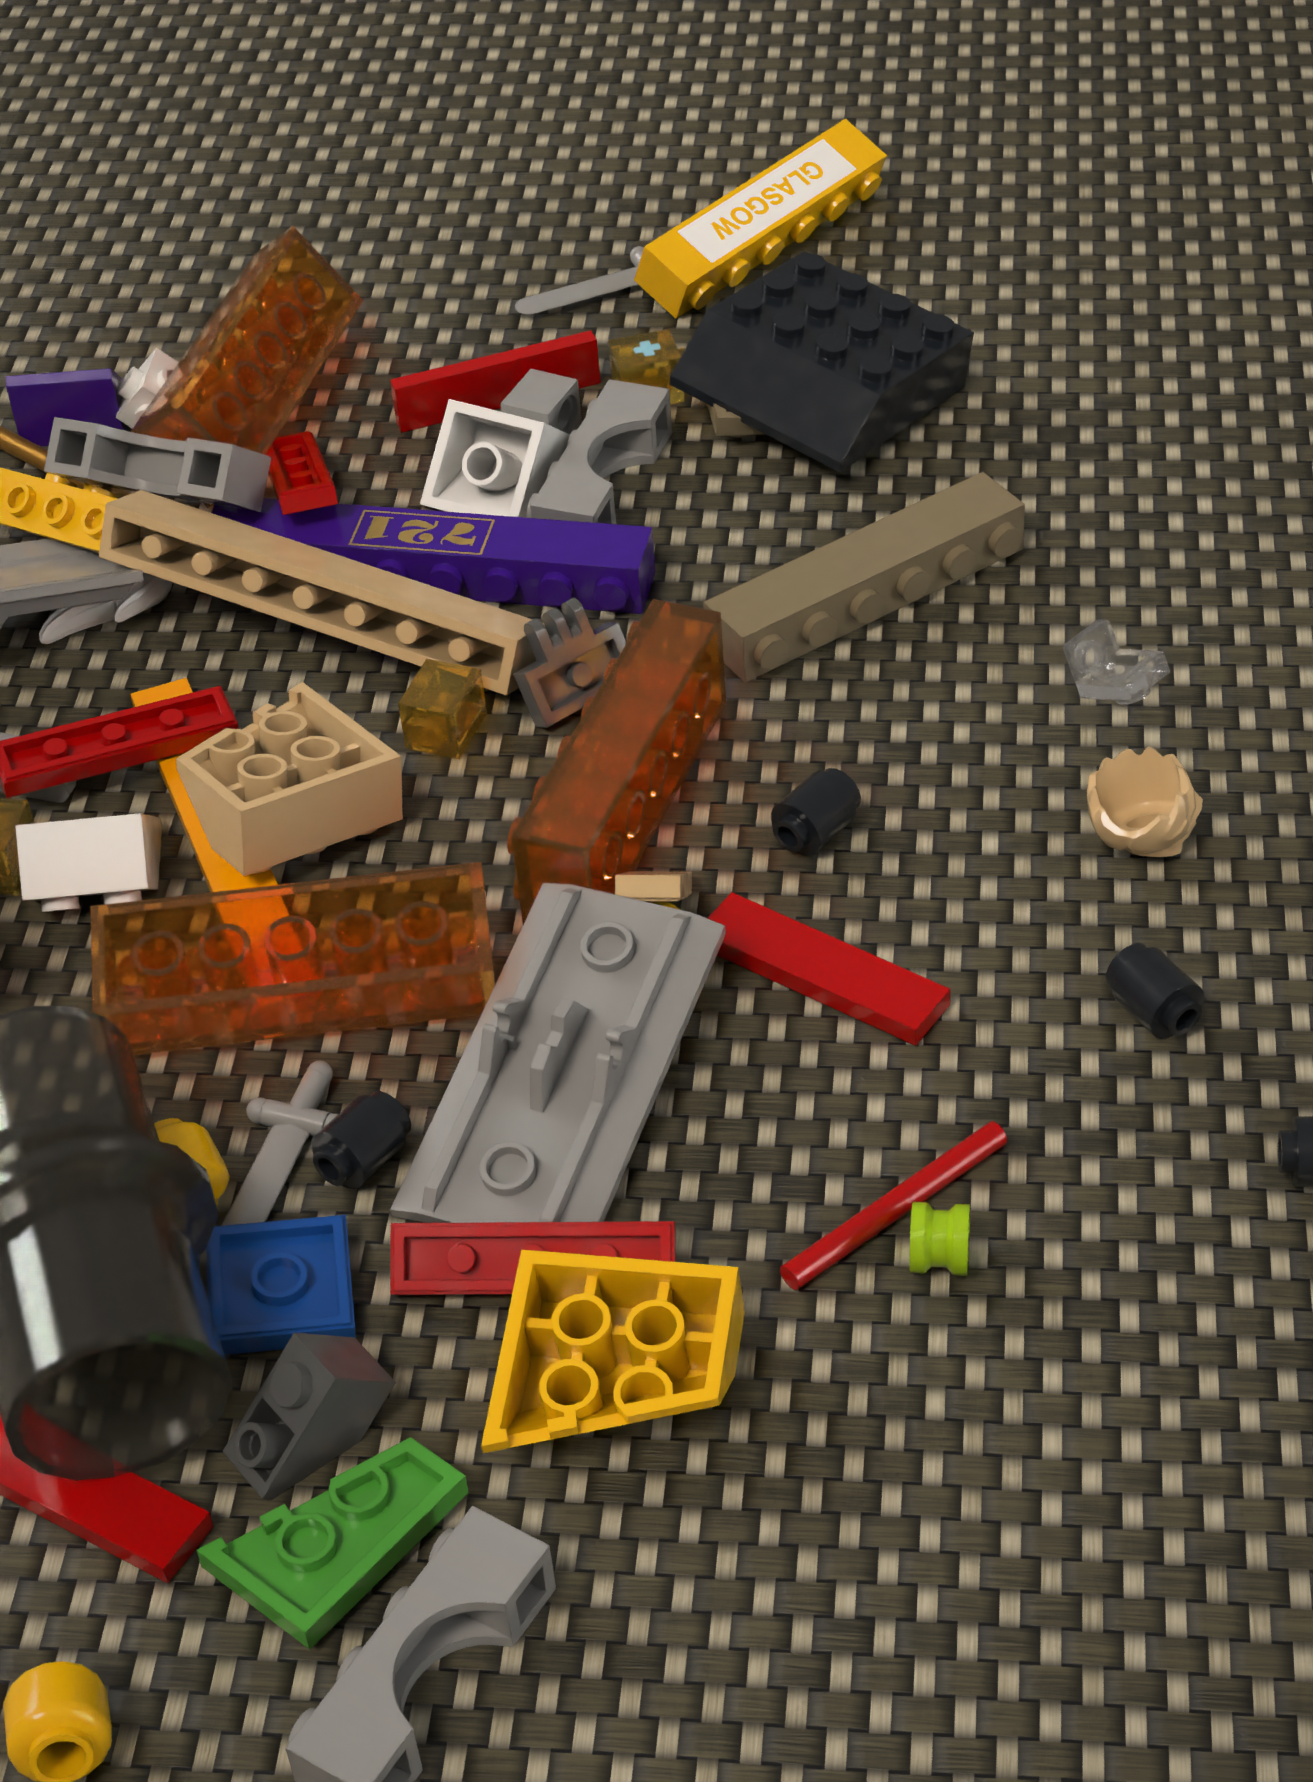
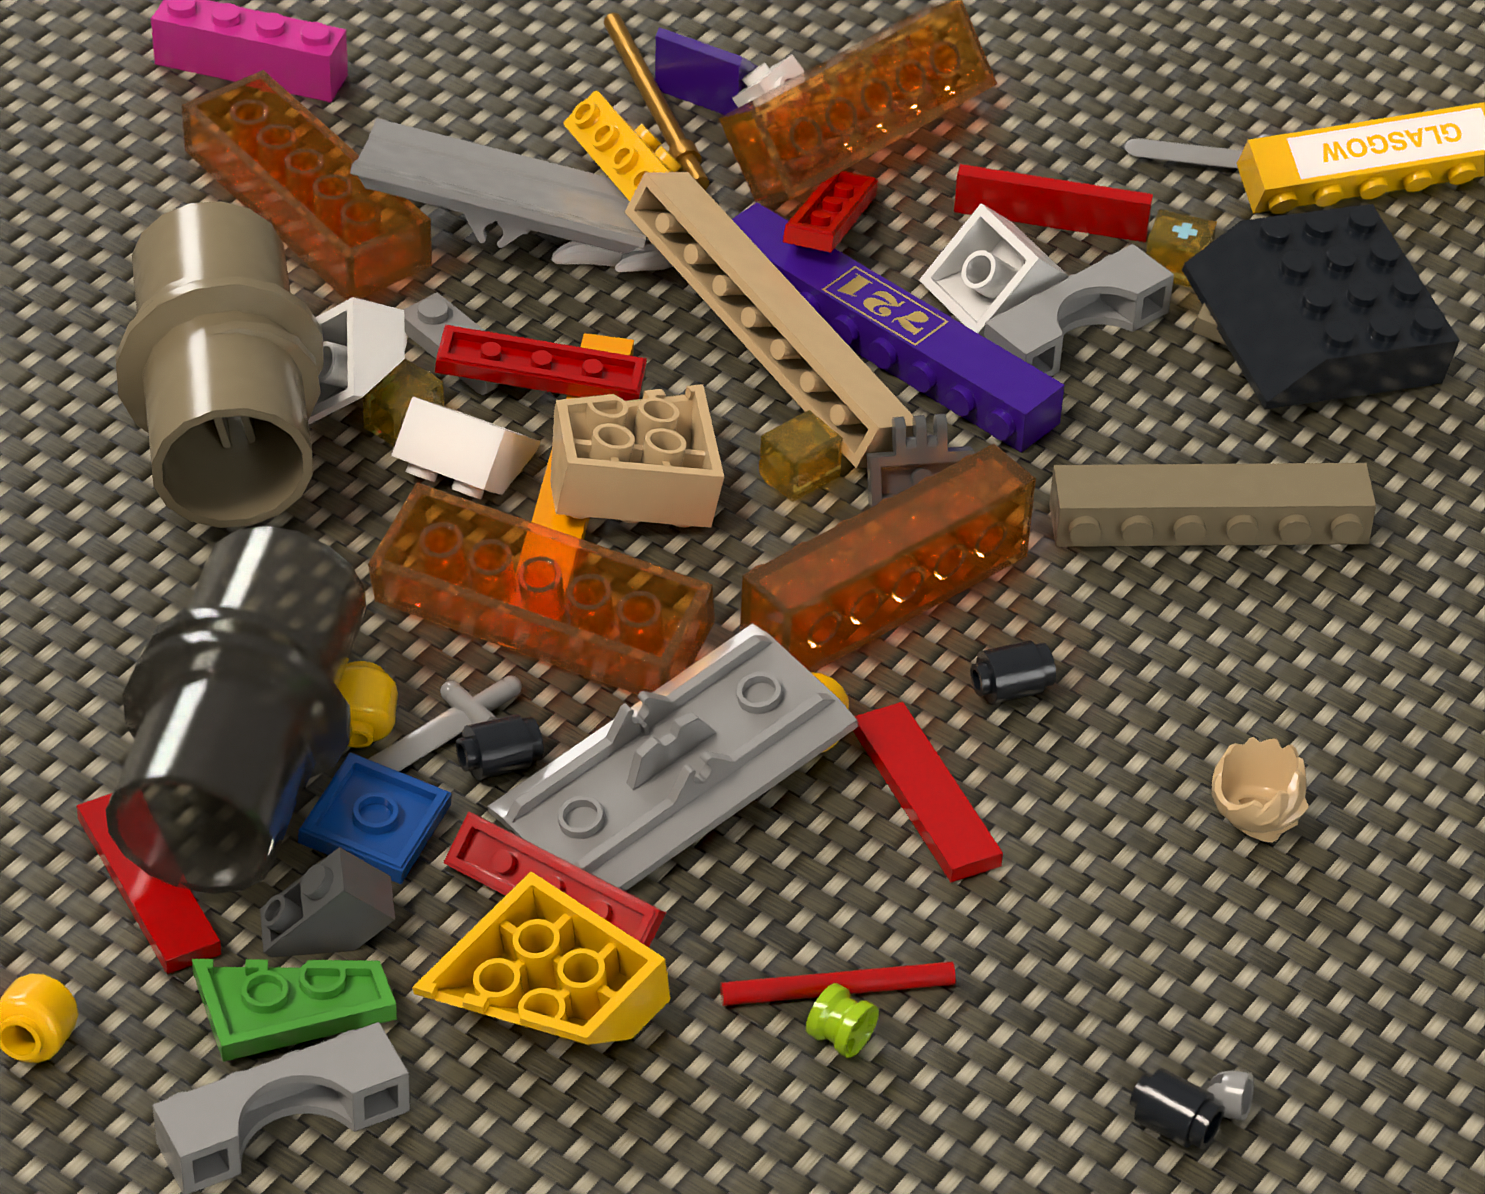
camera: 25 degrees right, 0 degrees up
light grey arch [44,417,271,512] -> none
light grey brick [501,369,582,435] -> none
tan tile [615,871,692,901] -> none
clear bracket [1063,619,1170,705] -> none
black brick [1106,943,1204,1039] -> none

